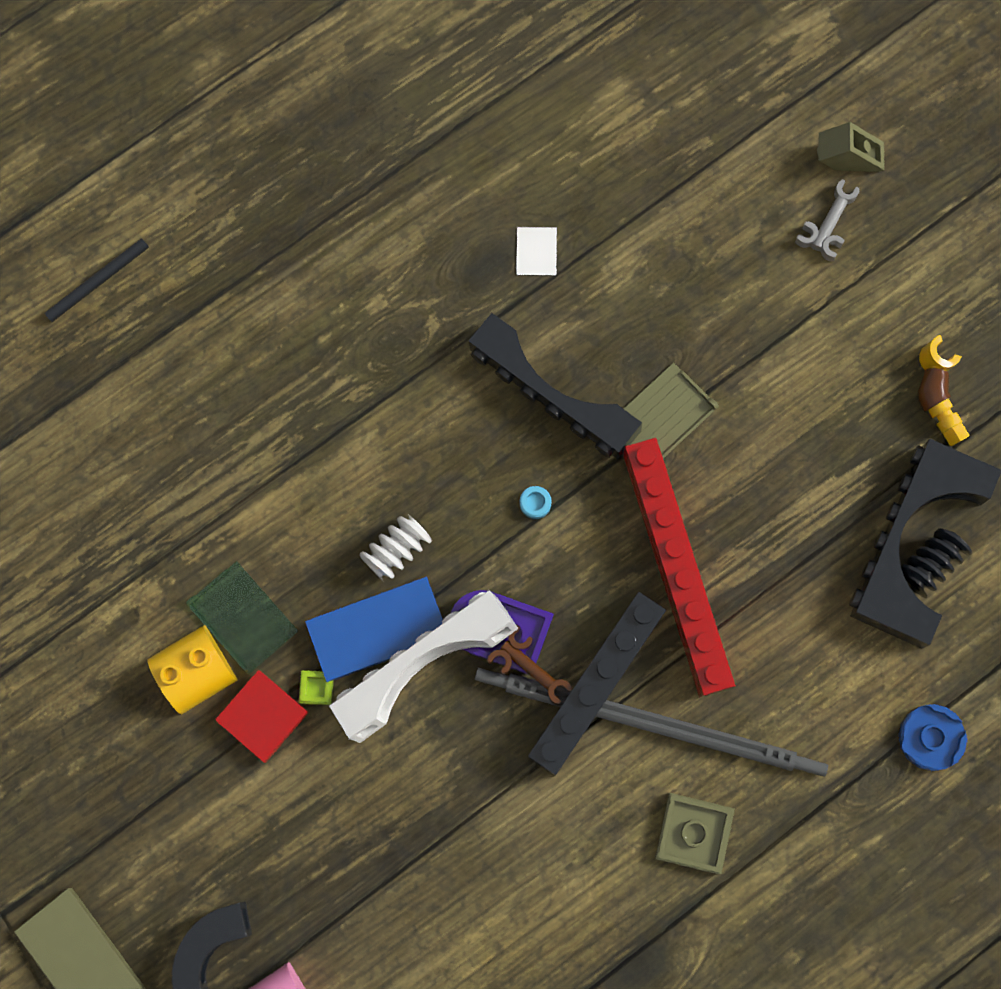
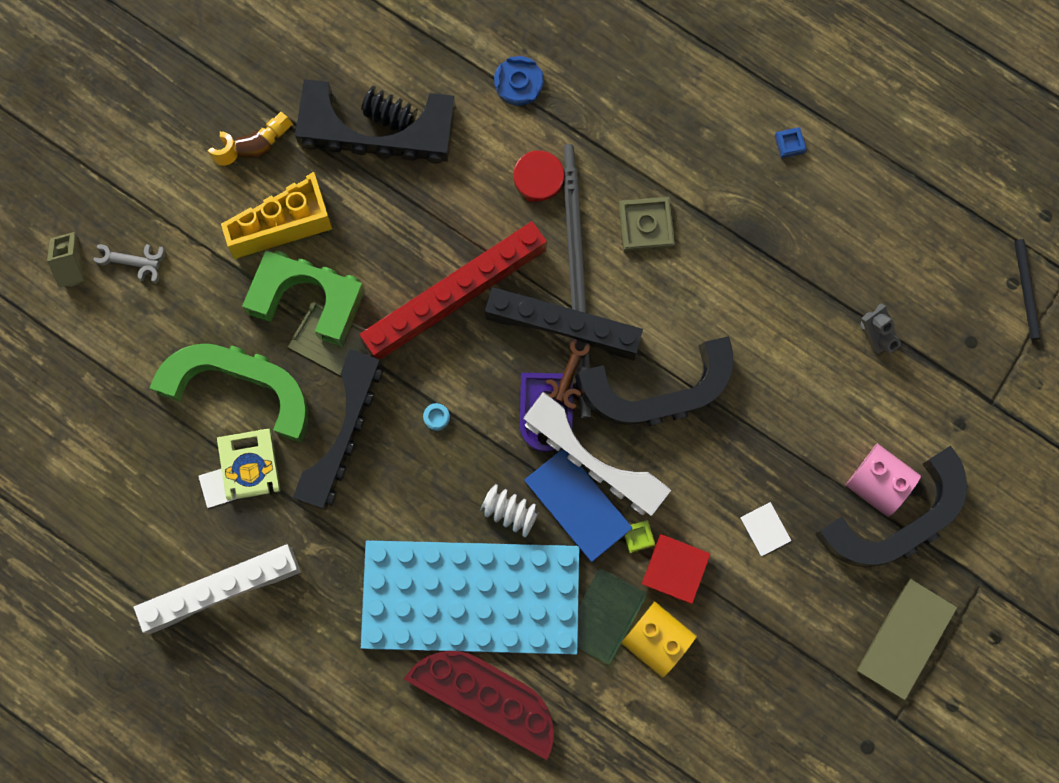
camera: 115 degrees left, 0 degrees up
none -> white arch [134,544,301,634]
none -> bright green arch [150,344,309,443]
none -> yellowish green container [217,429,280,501]
none -> yellow wedge [221,172,332,259]
none -> bright green arch [242,251,365,347]
none -> medium azure plate [361,540,579,655]
none -> dark red plate [404,651,554,760]
none -> red tile [513,151,564,202]
none -> black arch [575,336,733,426]
none -> white sticker [741,502,791,556]

